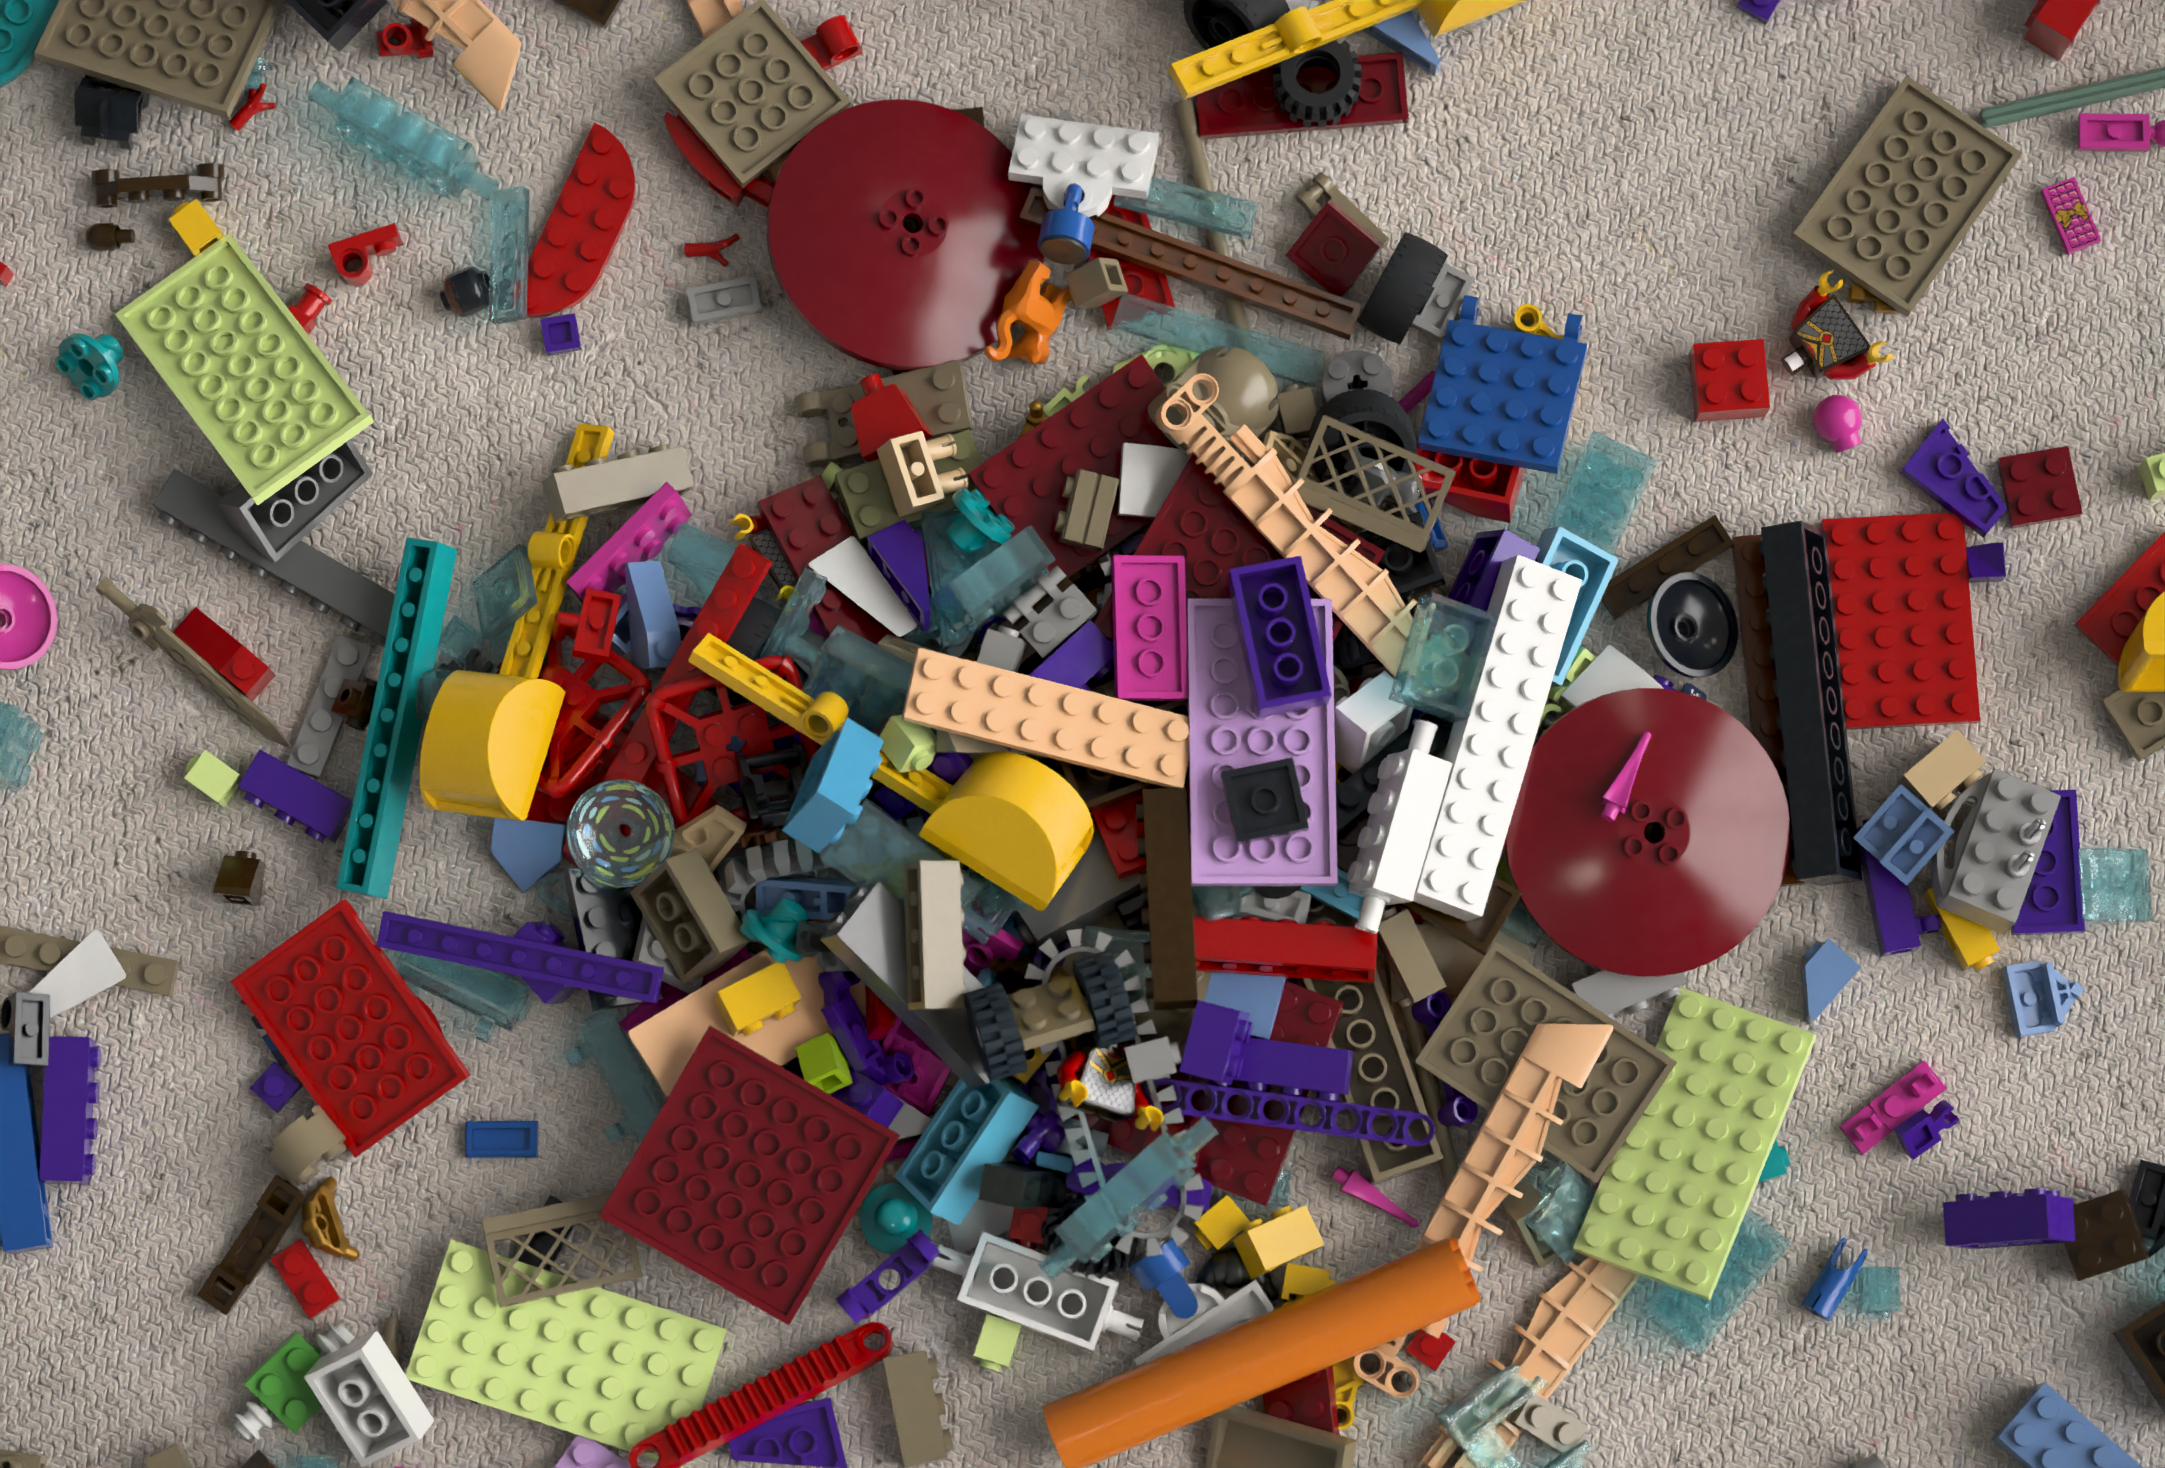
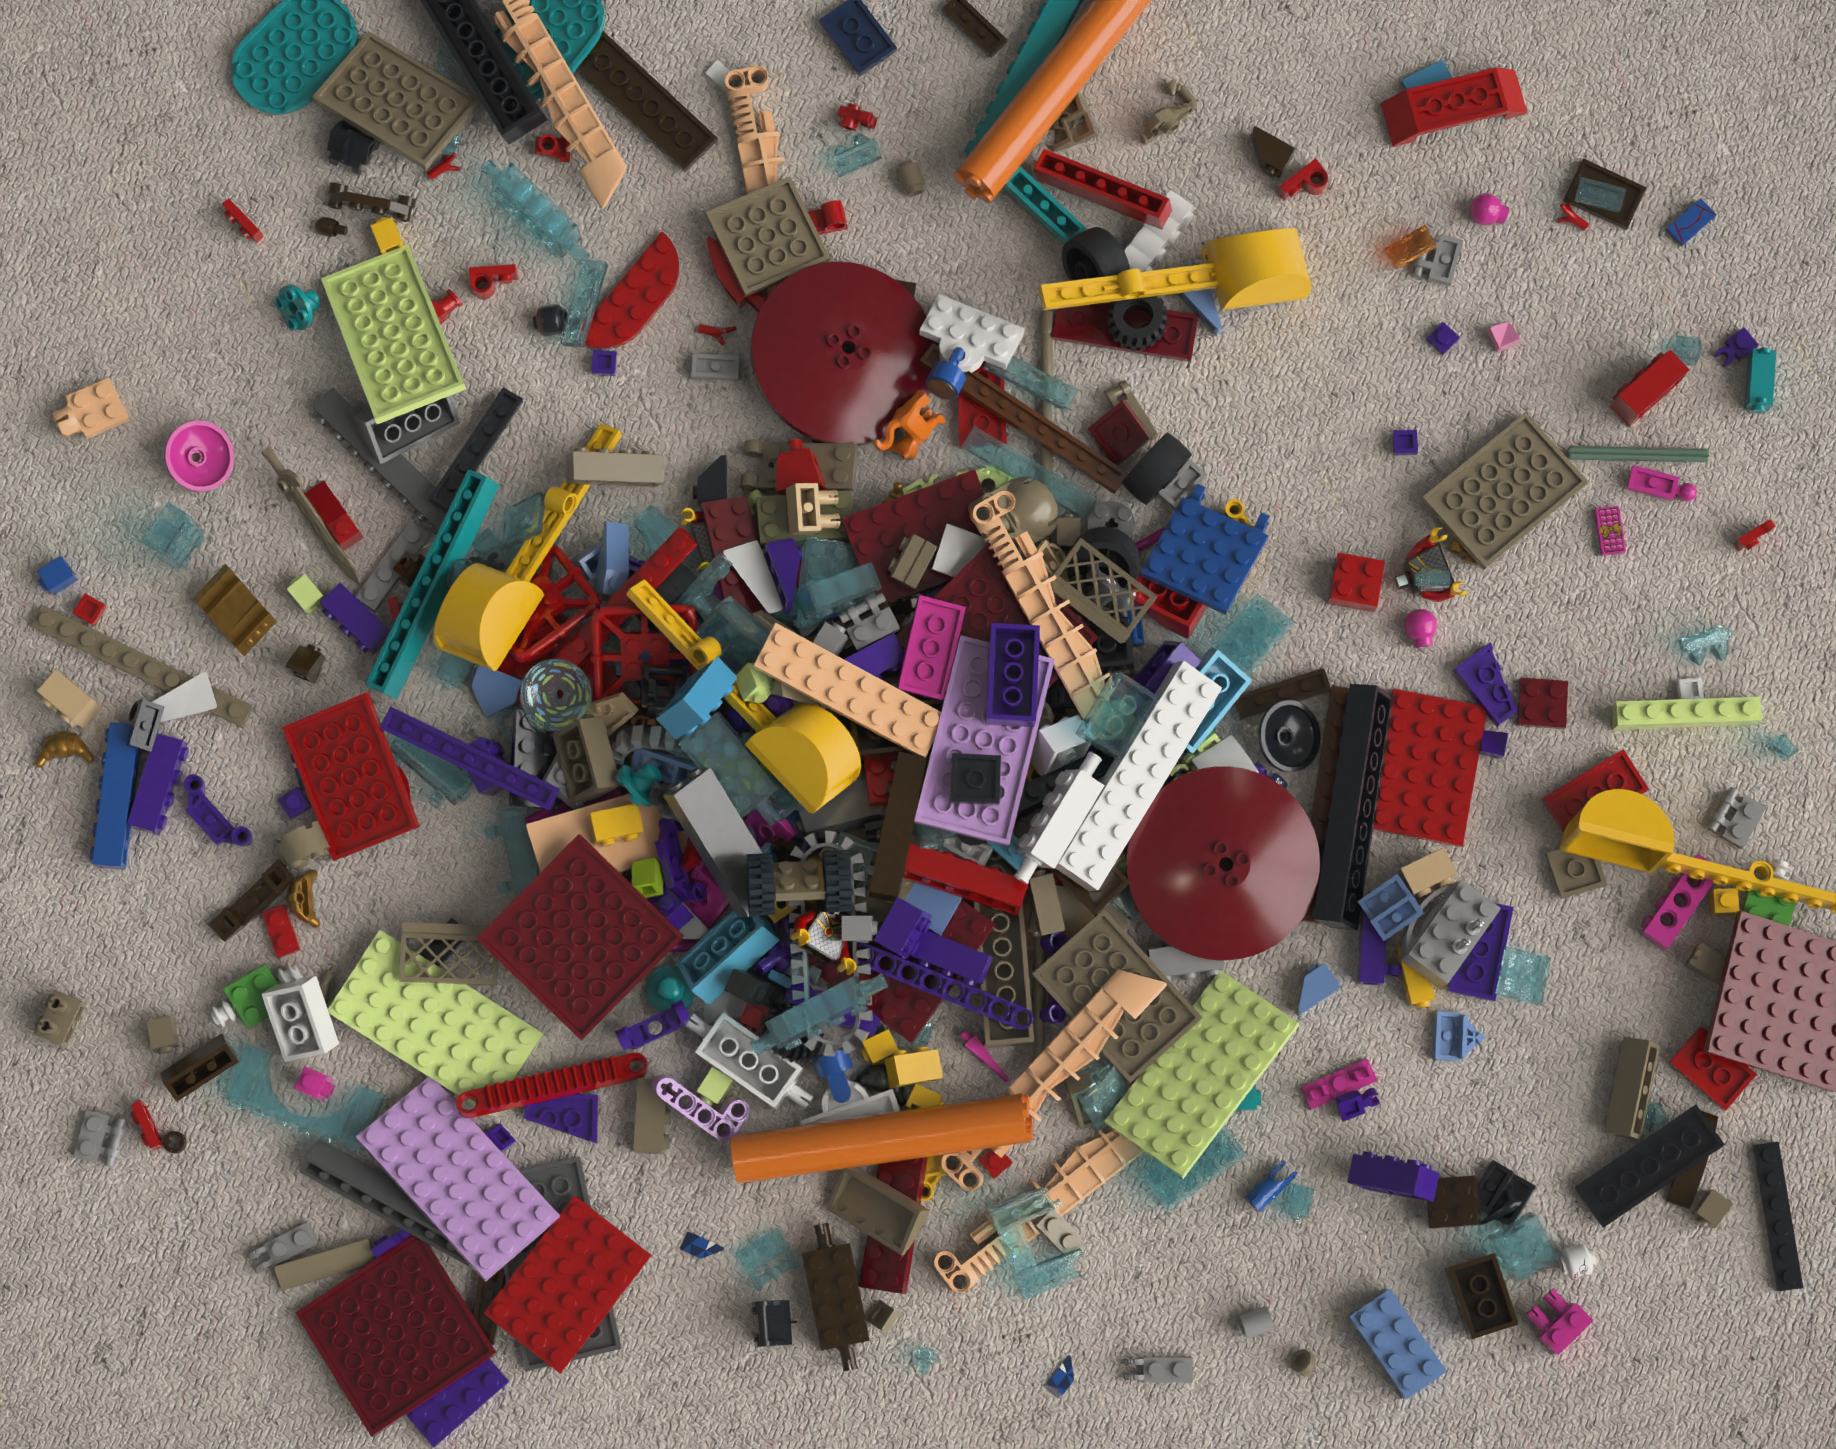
camera: 15 degrees right, 0 degrees up
blue tile [465,1121,539,1158] -> none
red plate [552,588,622,663] -> none
dark pink plate [566,482,692,605] -> none
brick [903,861,967,1011] -> none
teal plate [947,489,1015,553] -> none
dark tan brick [1066,257,1128,309] -> none
dark pink piece [1601,731,1651,822] -> none
none -> dark purple plate [184,774,252,847]
none -> pearl gold slope [193,563,277,656]
none -> red plate [387,597,404,623]
none -> black plate [429,387,523,512]
none -> clear light blue brick [438,653,475,690]
none -> lavender beam [651,1075,749,1141]
none -> black slope [693,455,727,507]
none -> dark purple plate [1392,430,1418,456]
none -> clear light blue brick [1414,567,1450,591]

